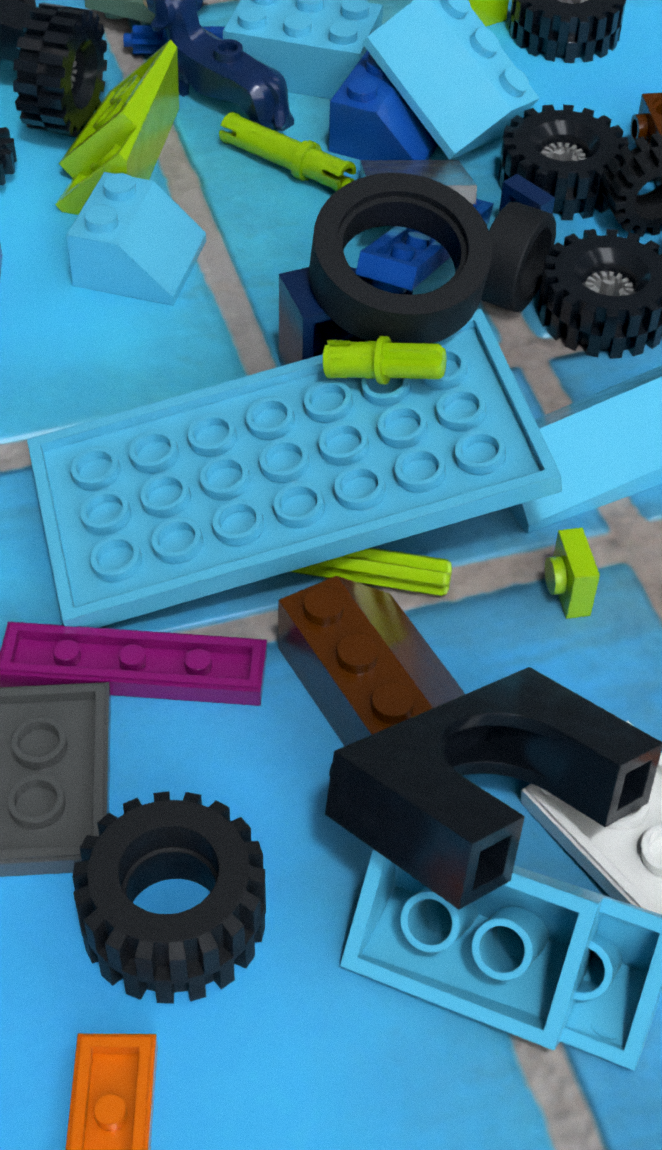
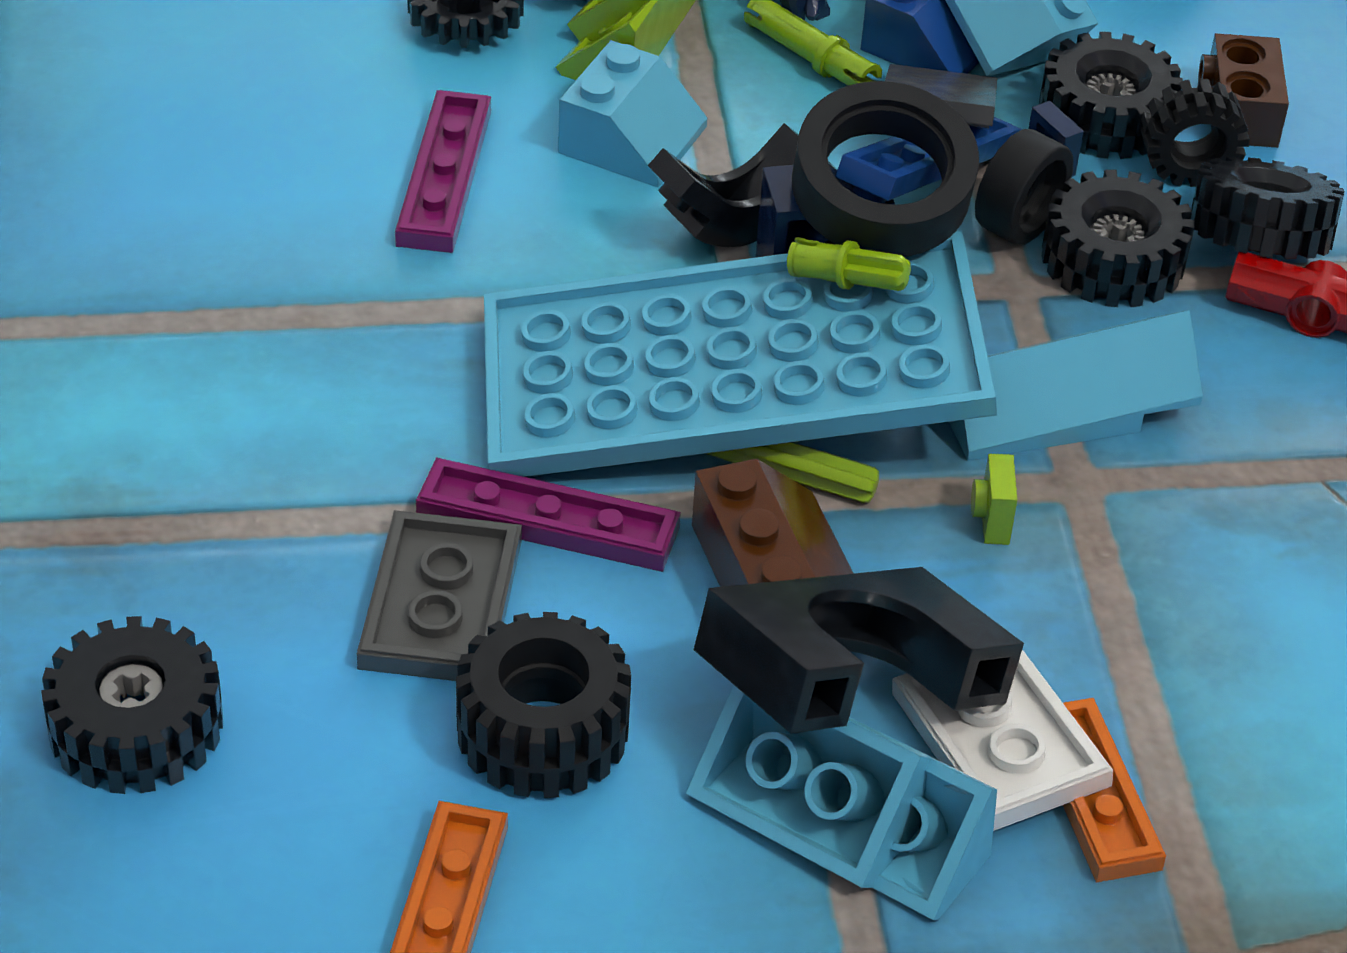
camera: 10 degrees right, 5 degrees down
none -> black arch [648,123,838,247]

